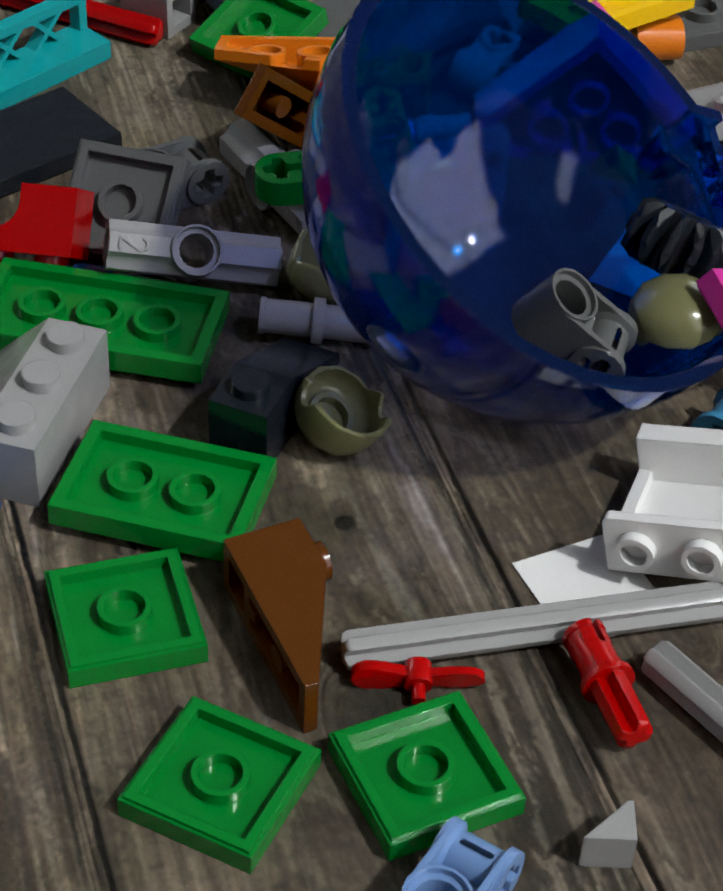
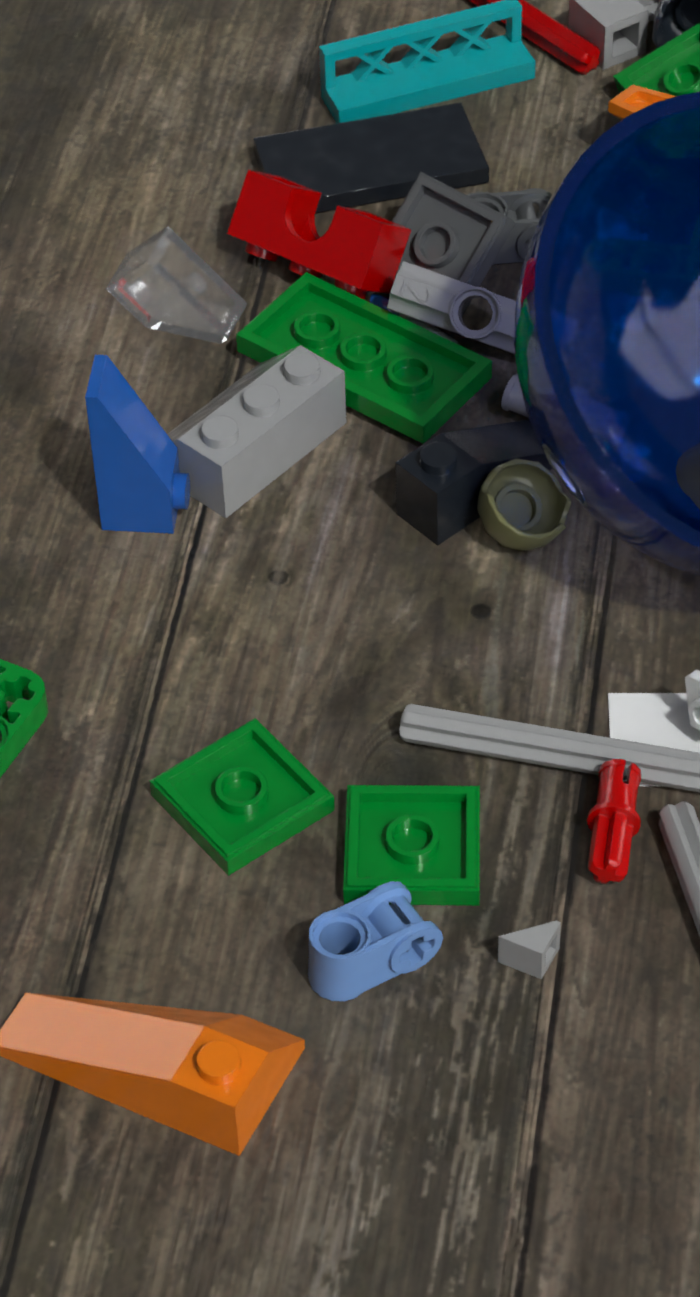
camera: 30 degrees right, 5 degrees up
green tile [44,547,208,689] -> none
green plate [47,420,277,562] -> none
reddish brown slope [223,518,333,734] -> none
red piece [351,656,485,705] -> none

